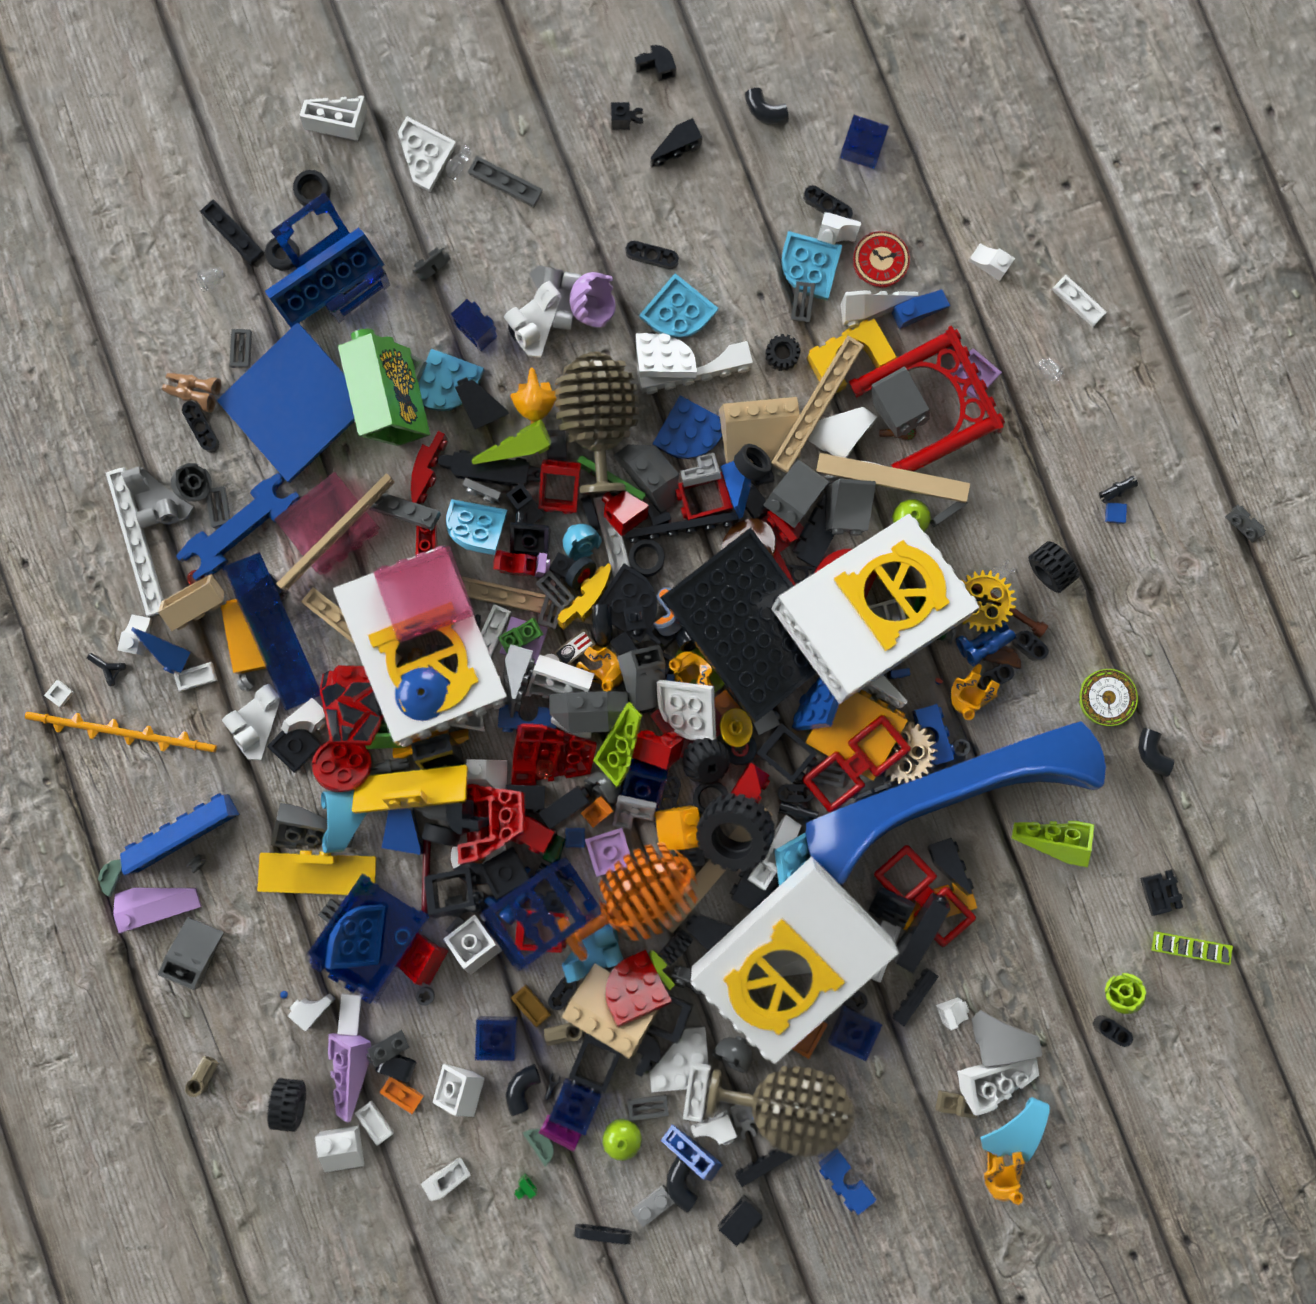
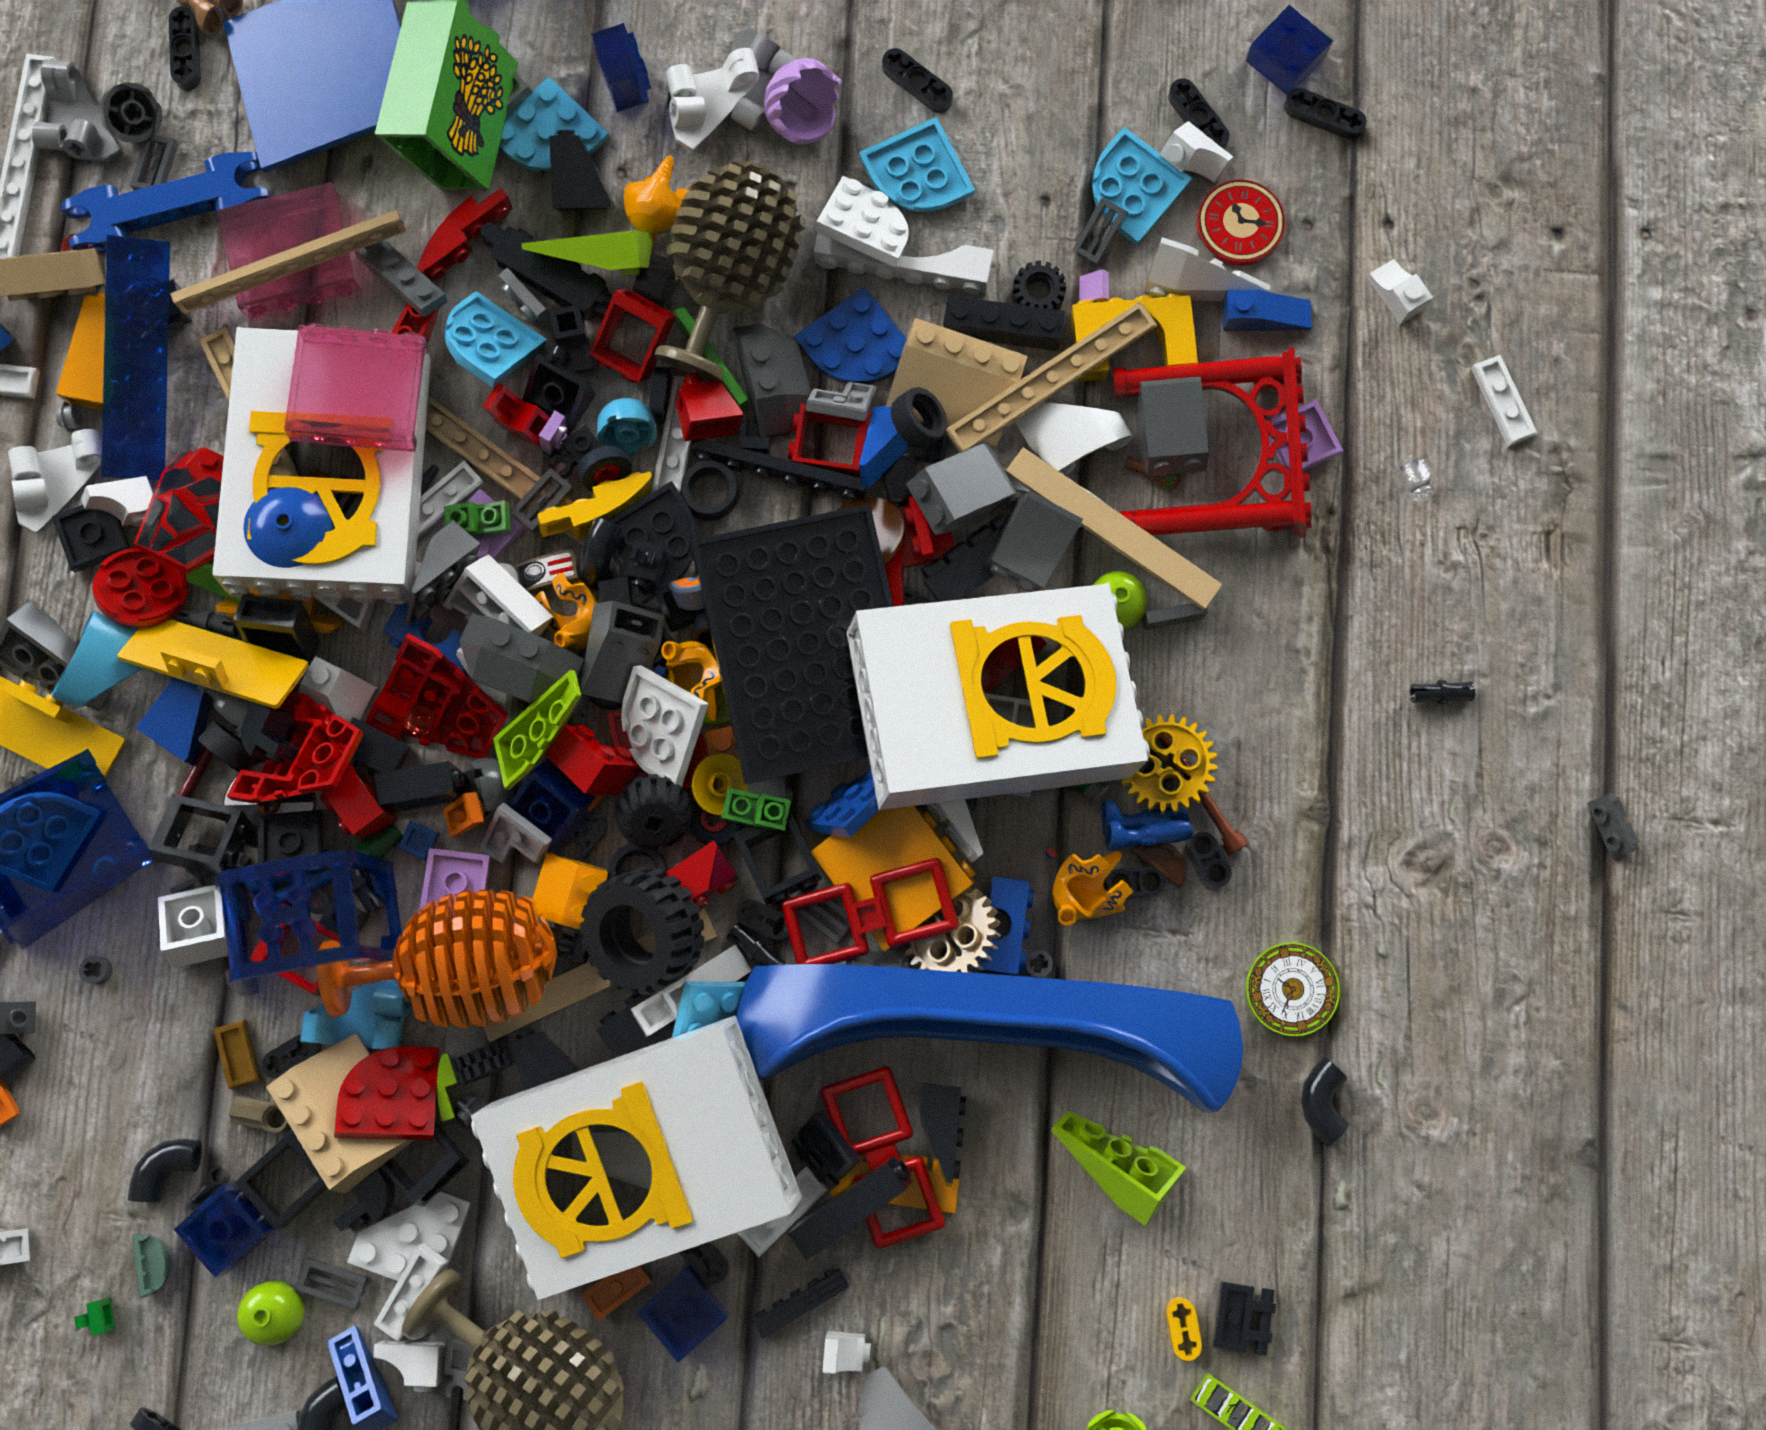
camera: 30 degrees right, 5 degrees down
red bracket [399,933,449,986] -> none
white slope [432,1064,484,1117] -> none
clear blue brick [475,1016,518,1061] -> none
dark grey tile [535,570,576,611] -> none
magenta plate [539,1114,583,1152] -> none
dark grey cylinder [712,1036,753,1073] -> none
blue tile [887,668,911,679] -> none
black tyre [1028,541,1079,593] -> none
blue tile [1105,503,1127,524] -> none
none -> bright green slope [721,788,791,831]
none -> black brick [943,295,1065,351]
none -> lavender tile [1079,269,1109,303]
none -> yellow beam [1165,1297,1202,1361]
none -> black beam [1284,88,1367,139]

